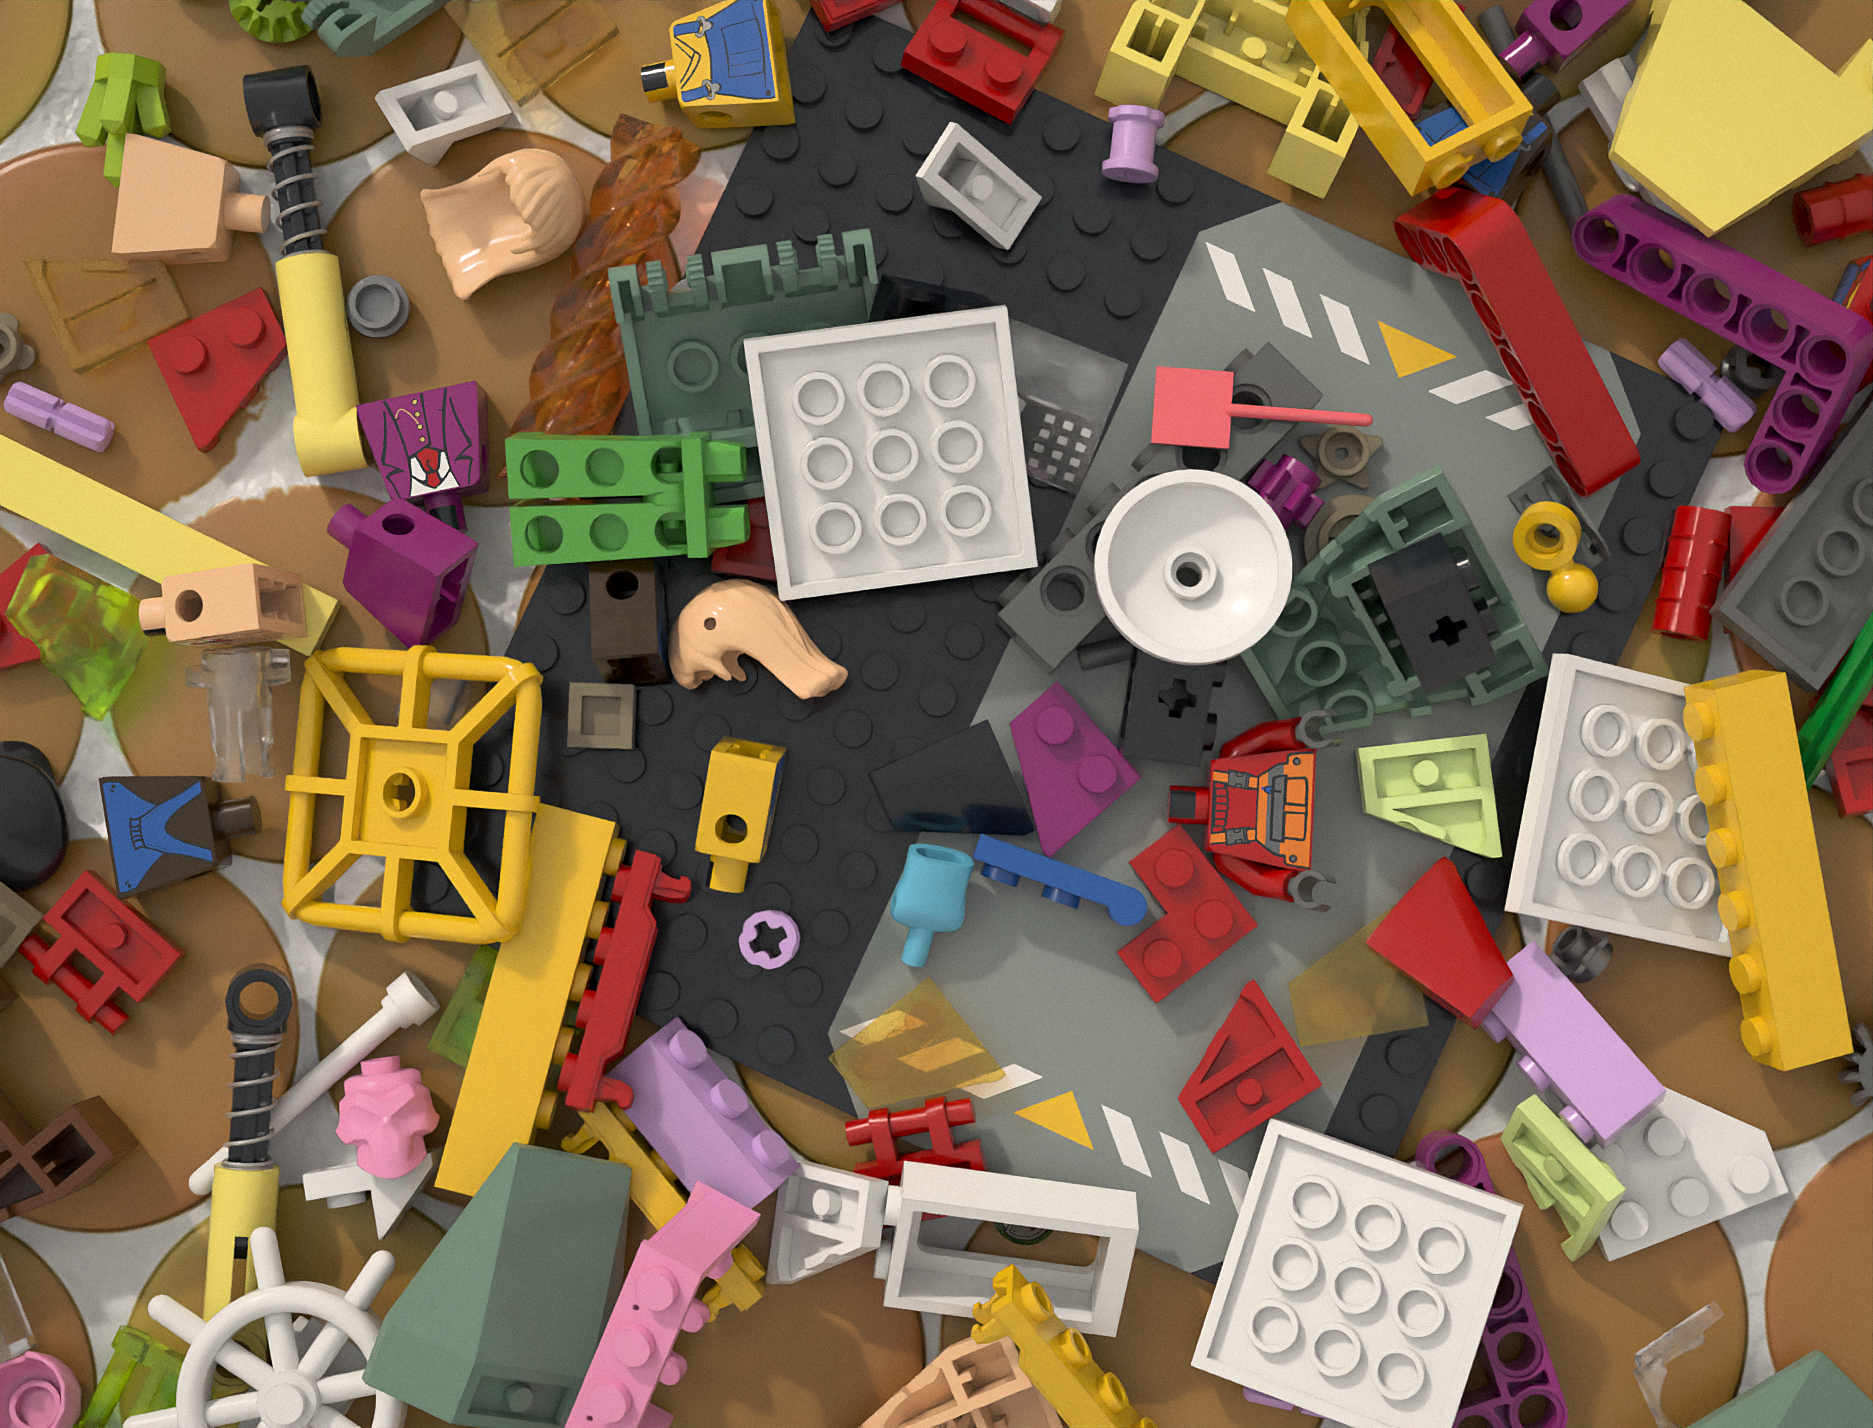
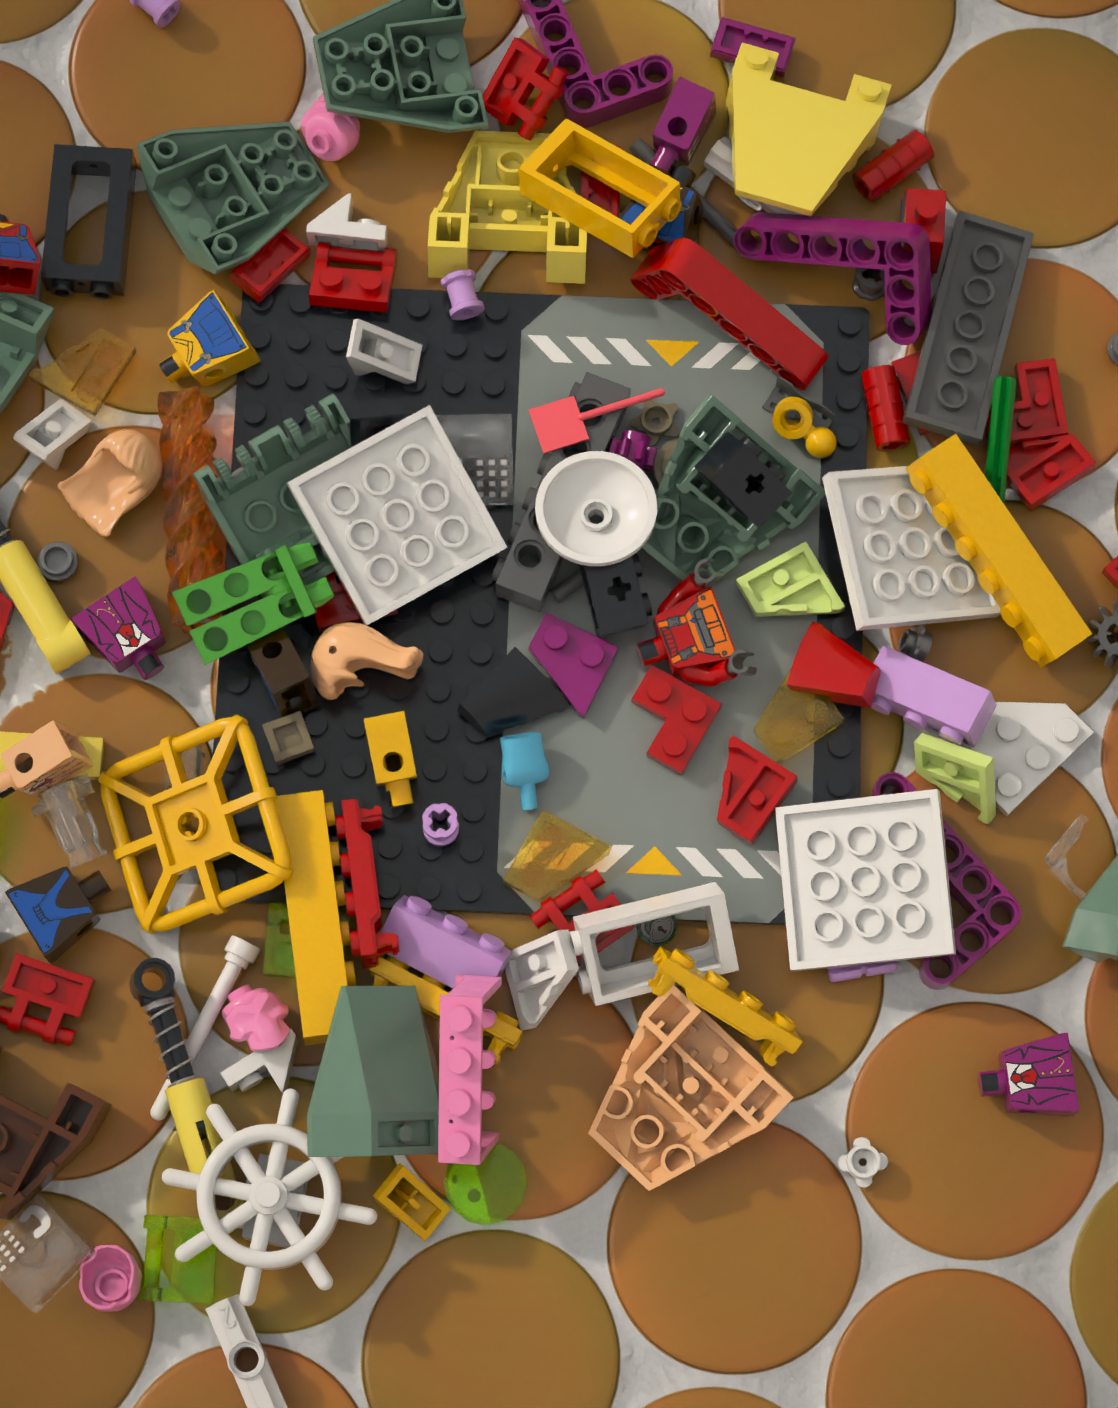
camera: 25 degrees left, 10 degrees down
magenta torso [327,498,479,649] -> none
blue plate [972,834,1147,926] -> none
lavender piece [1658,338,1757,433] -> none

